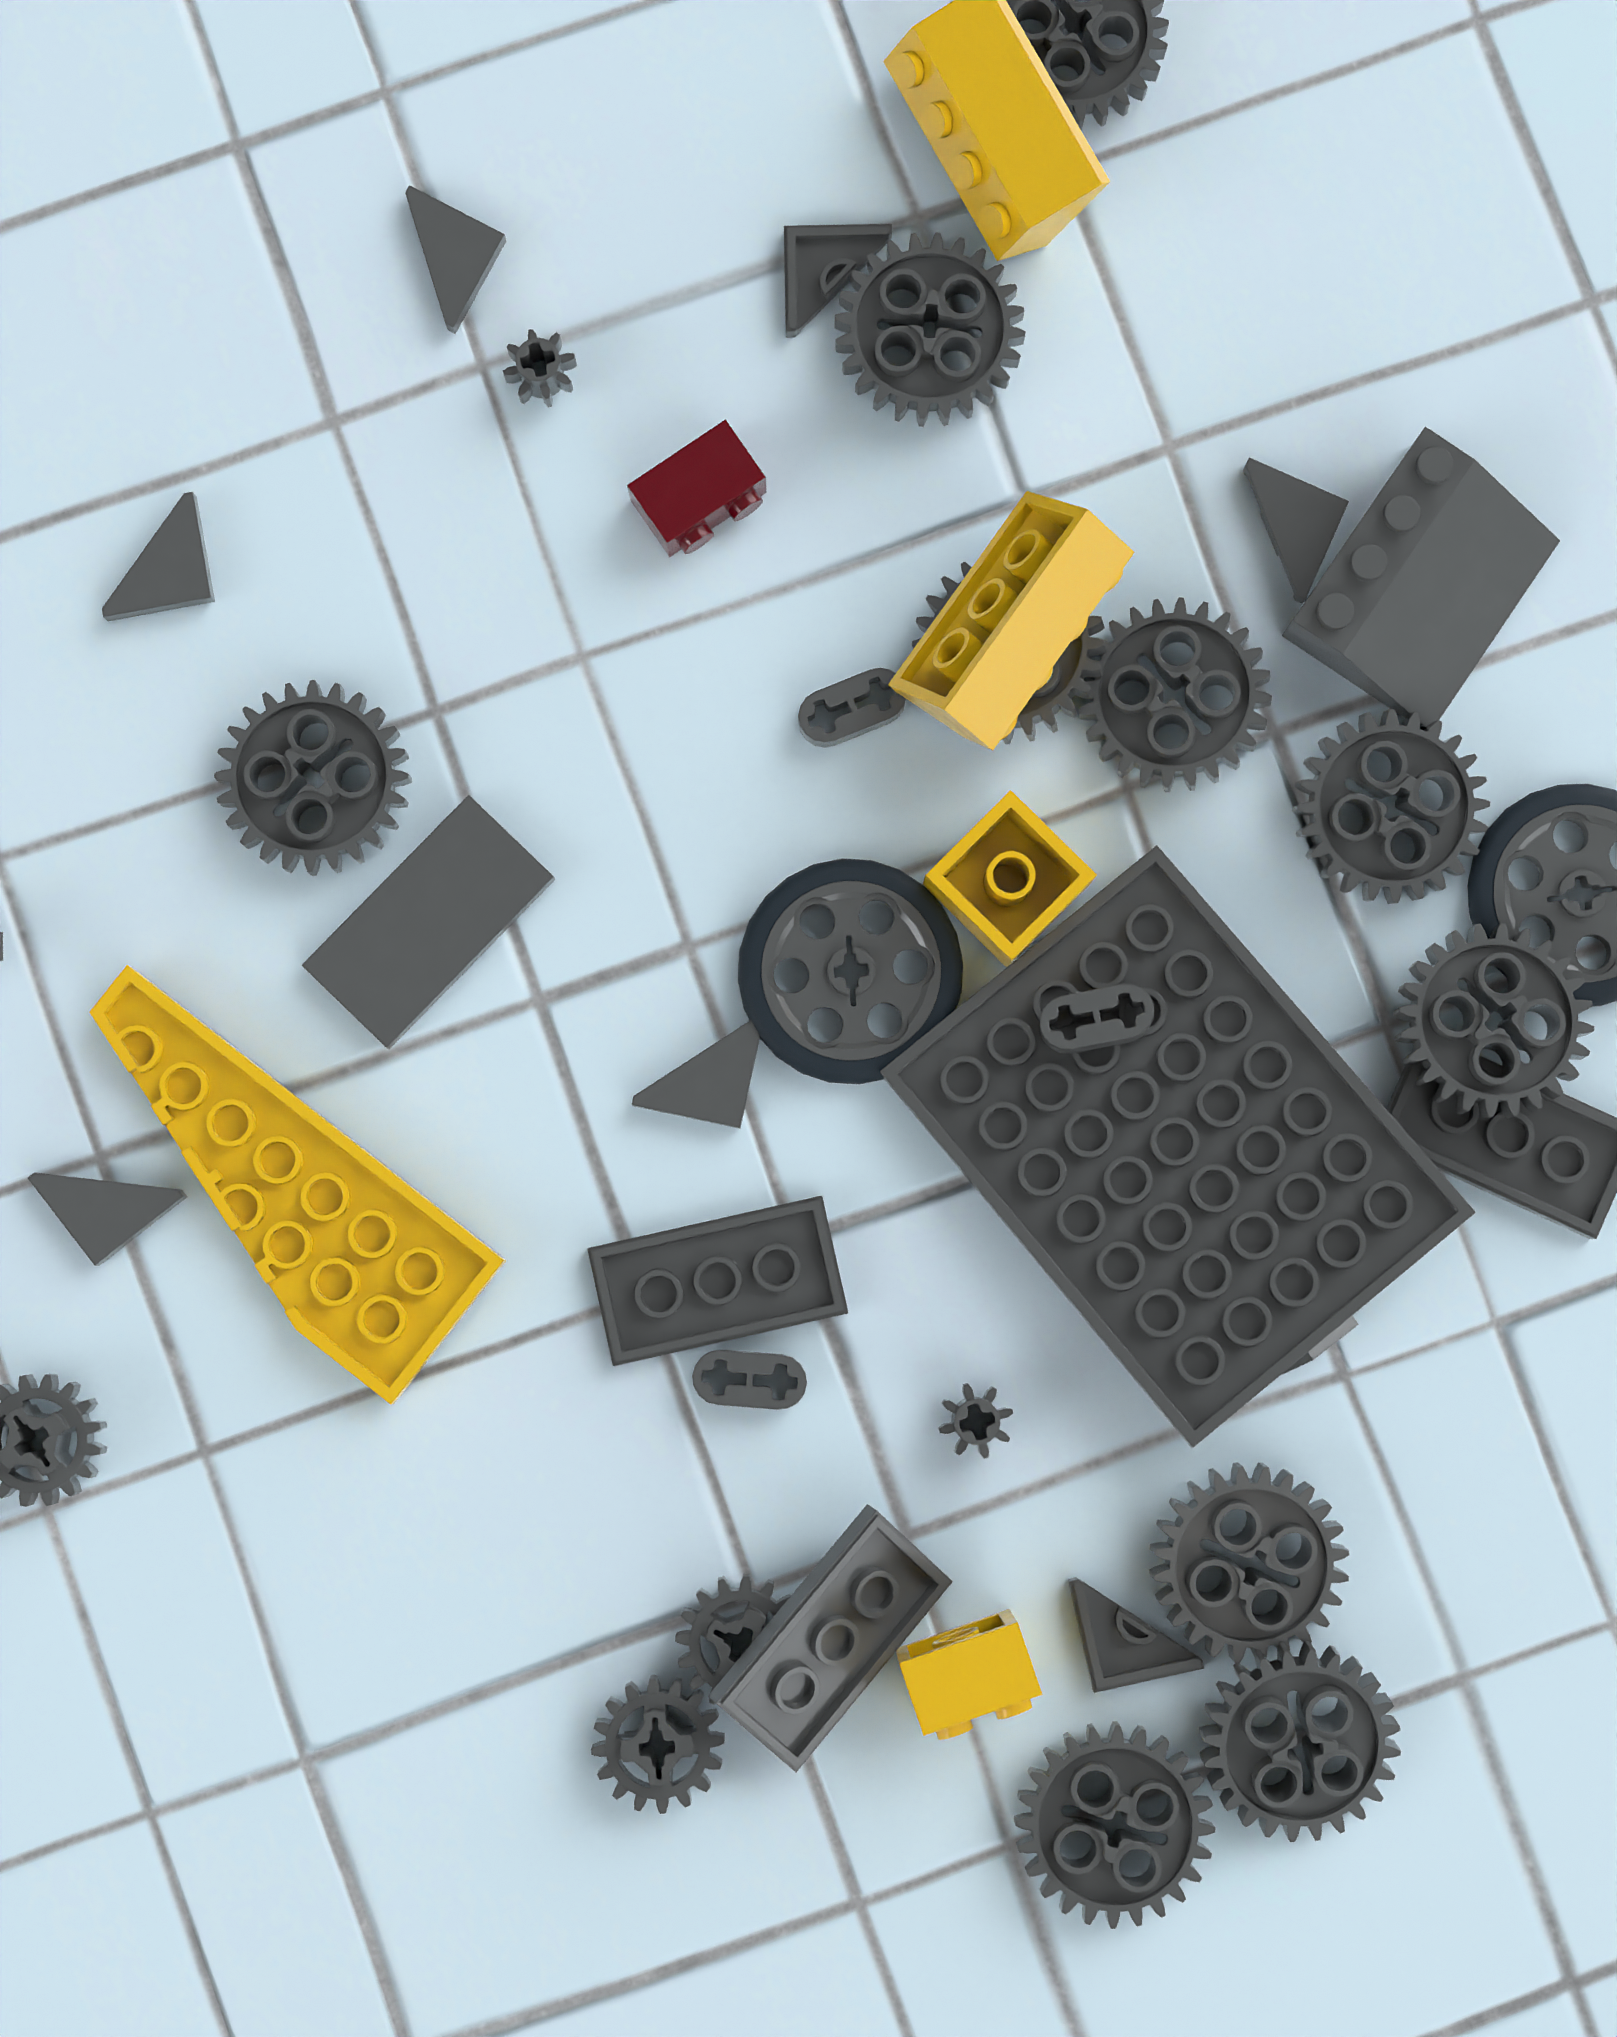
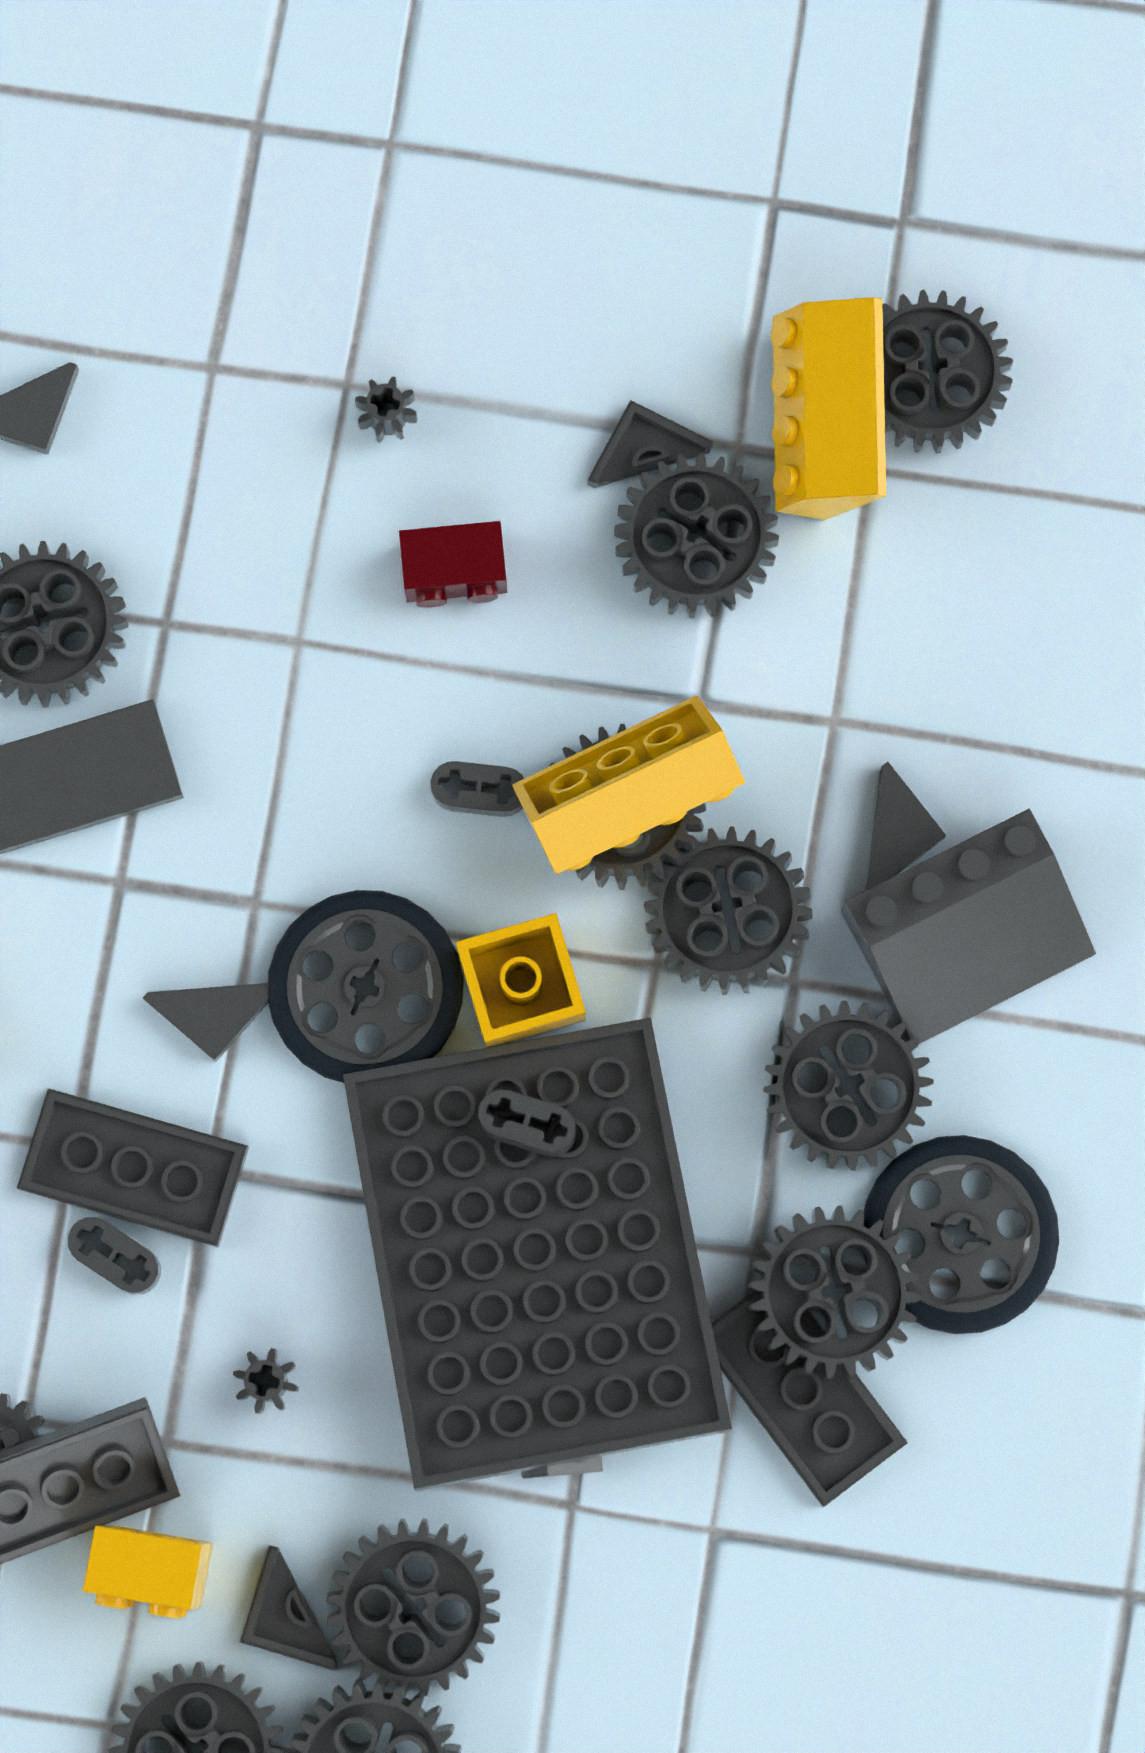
camera: 30 degrees right, 5 degrees down
dark grey tile [405,185,506,334] -> none

